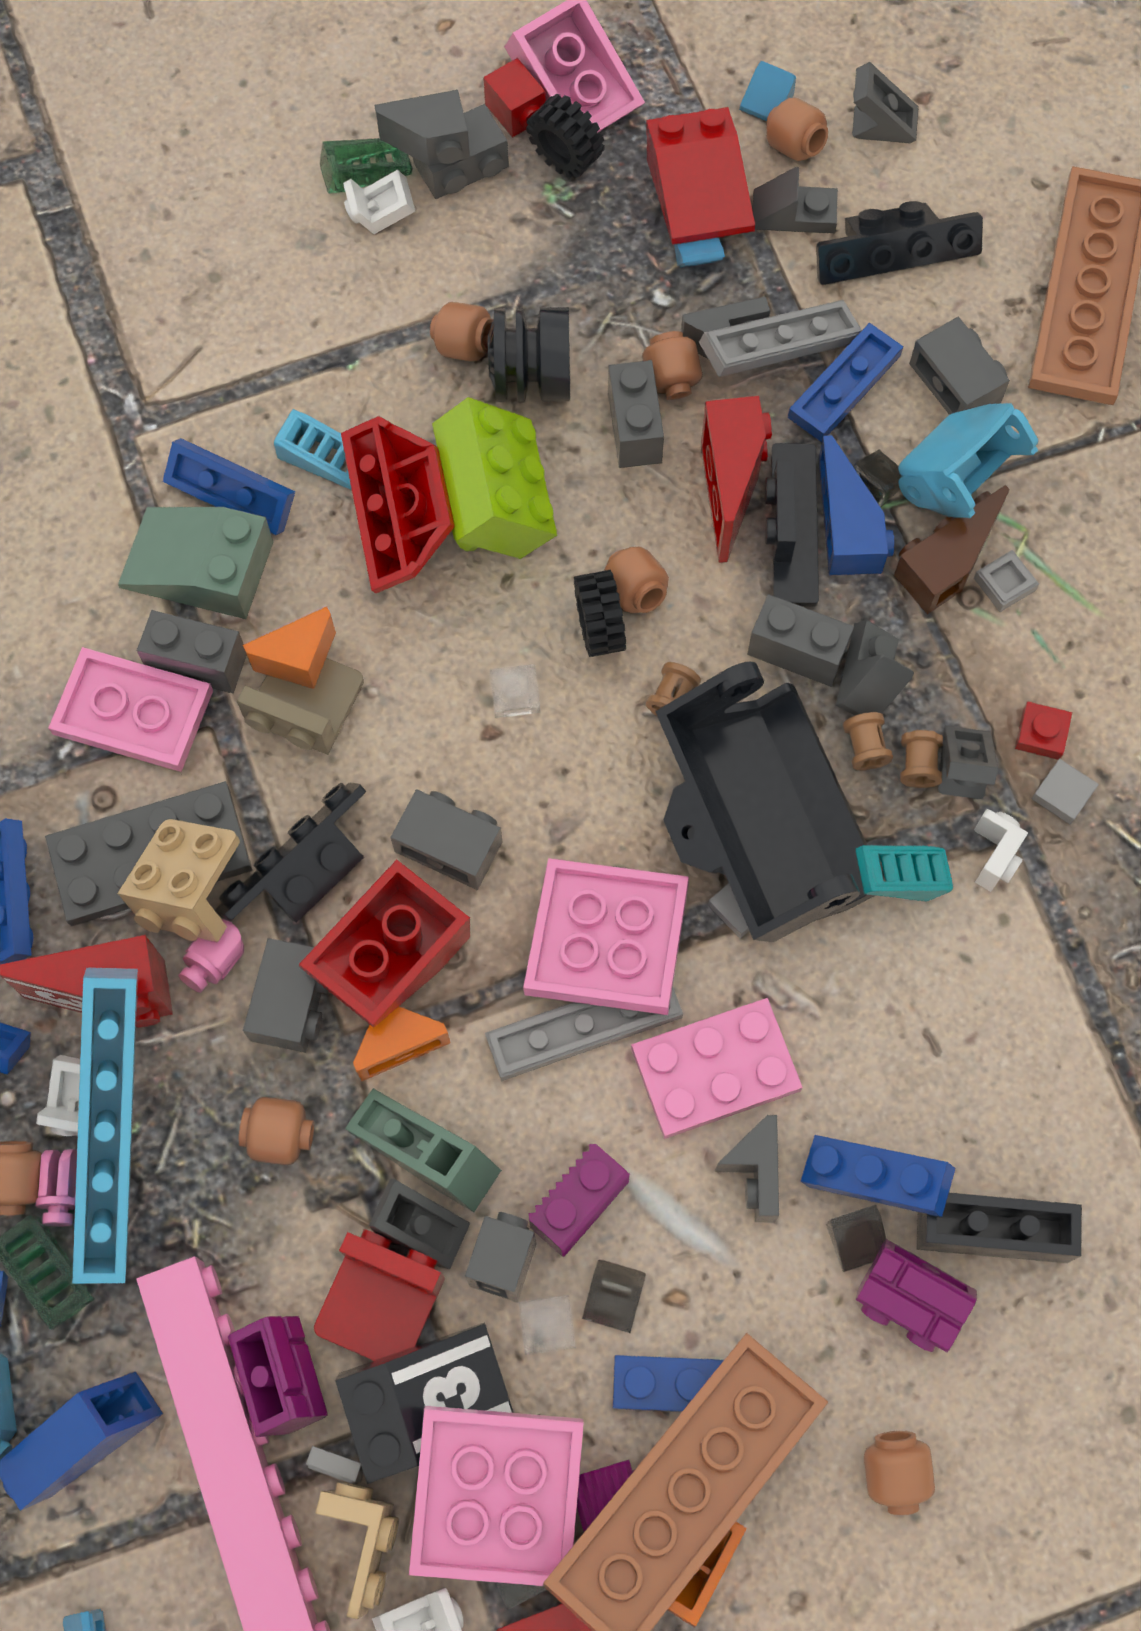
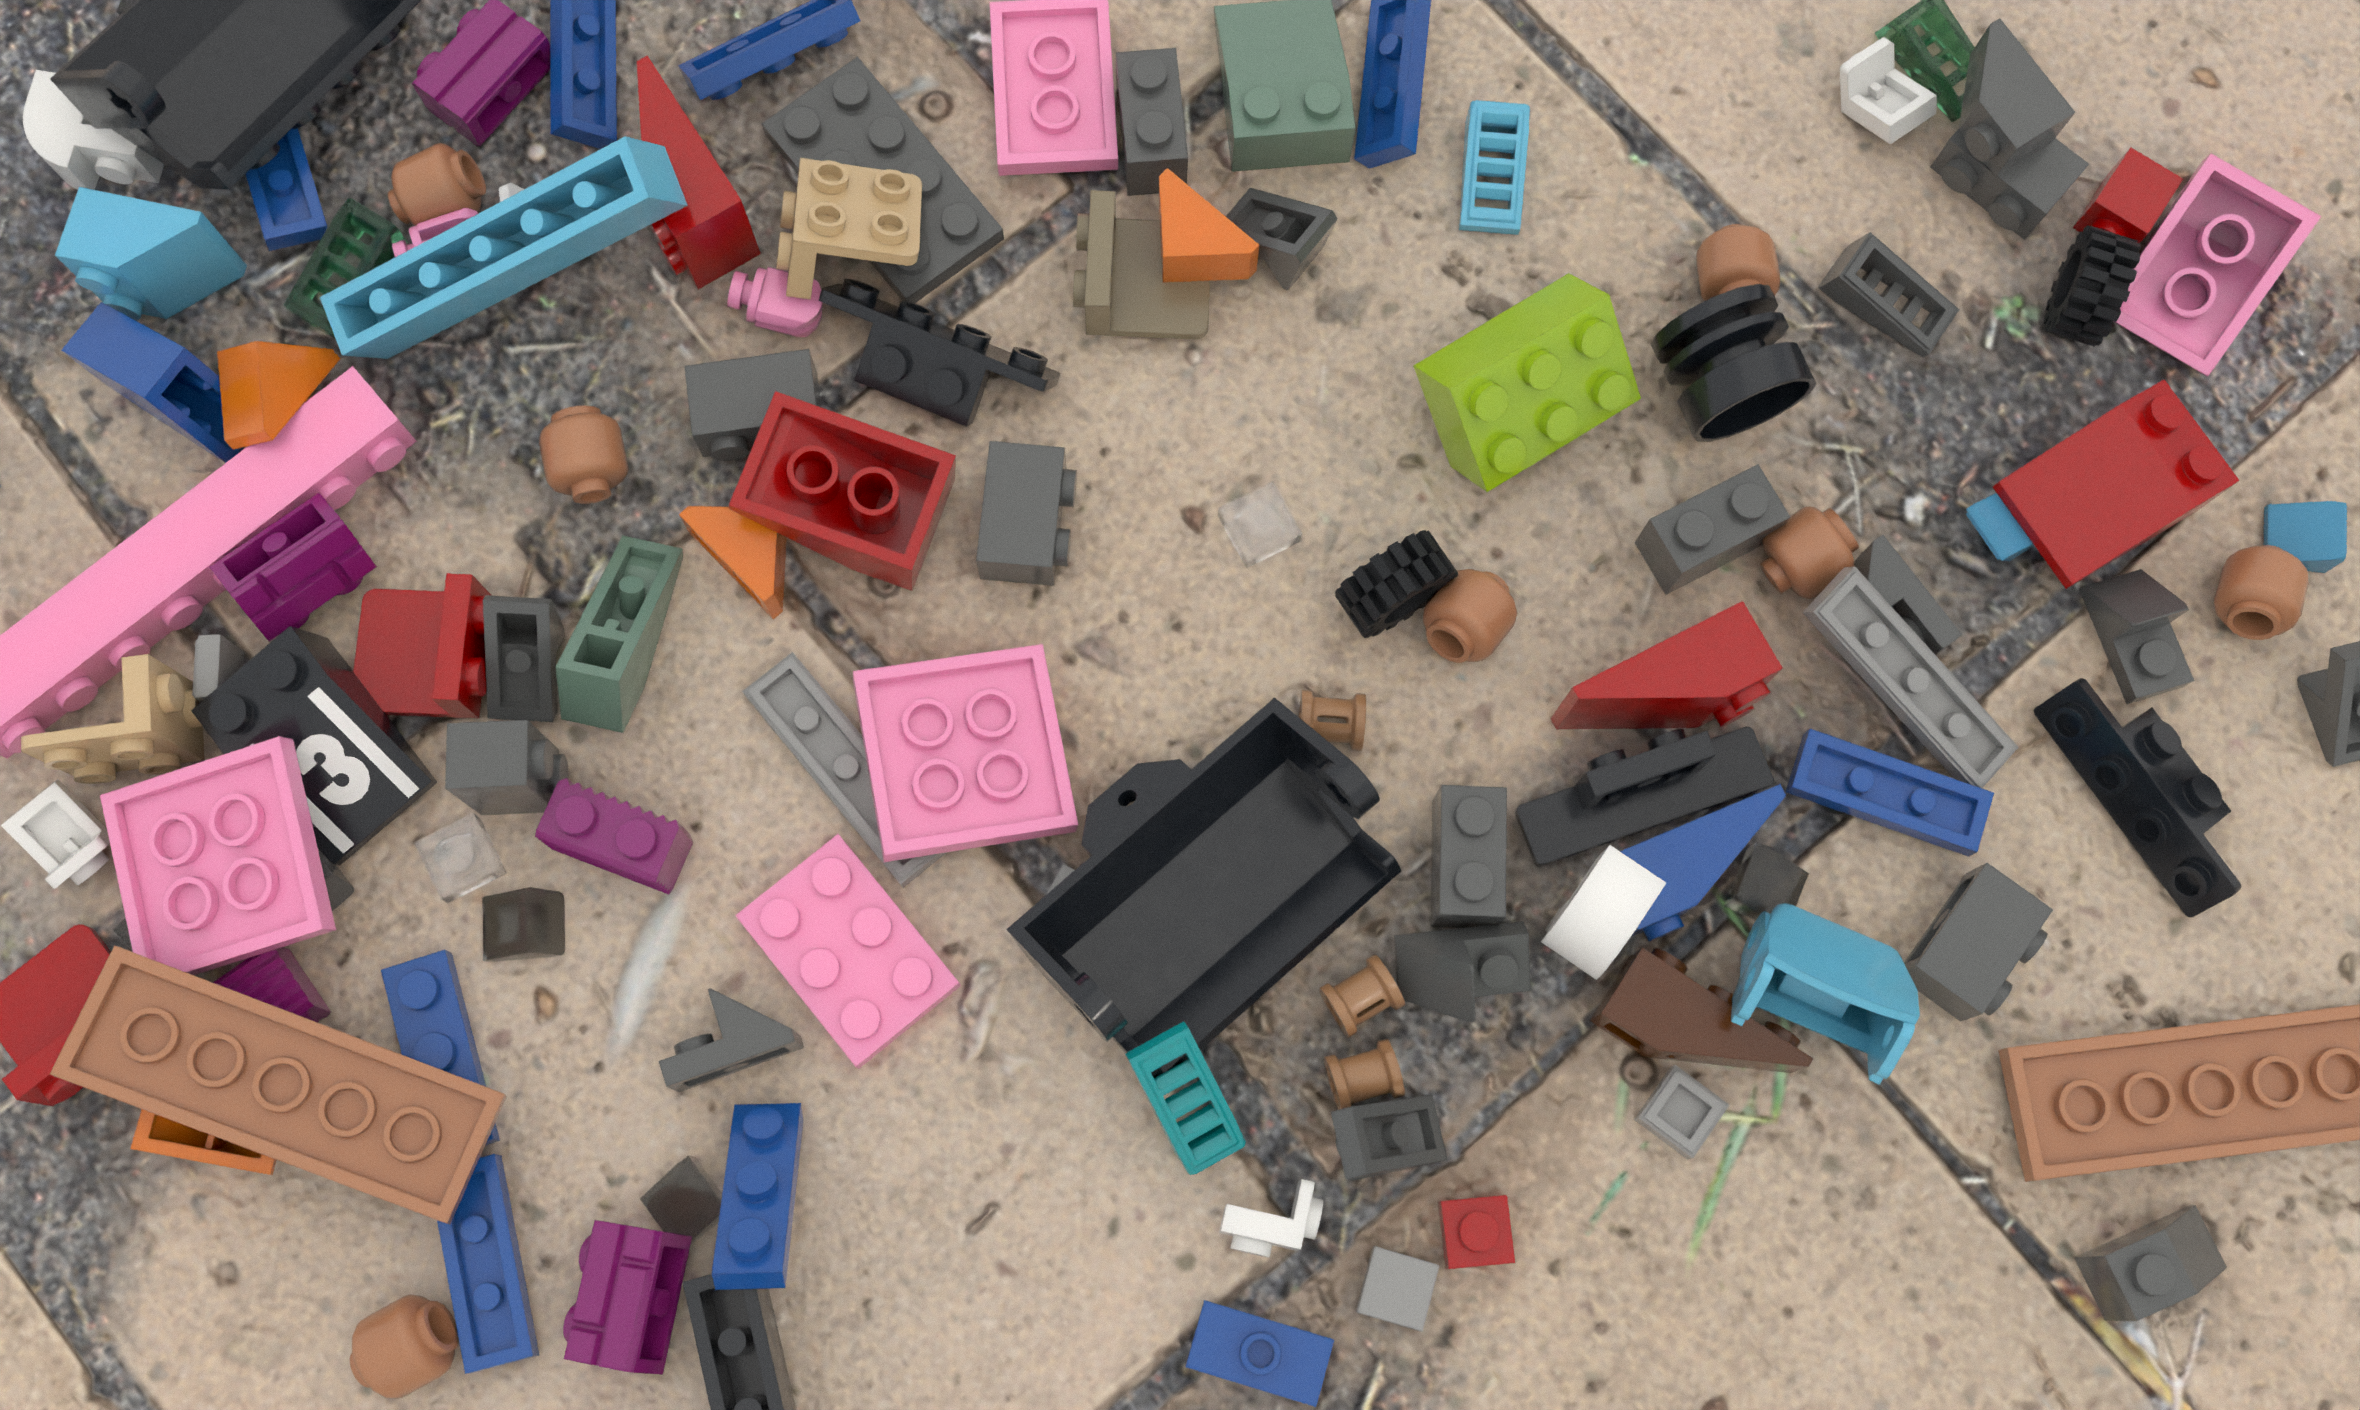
camera: 65 degrees right, 5 degrees up
red wedge [341,416,455,593] -> none
none -> orange slope [217,341,341,450]
none -> blue plate [437,1154,539,1374]
none -> blue plate [1185,1300,1334,1407]
none -> dark grey slope [1226,188,1338,291]
none -> white brick [1541,845,1666,980]
none -> dark grey slope [1818,232,1960,357]

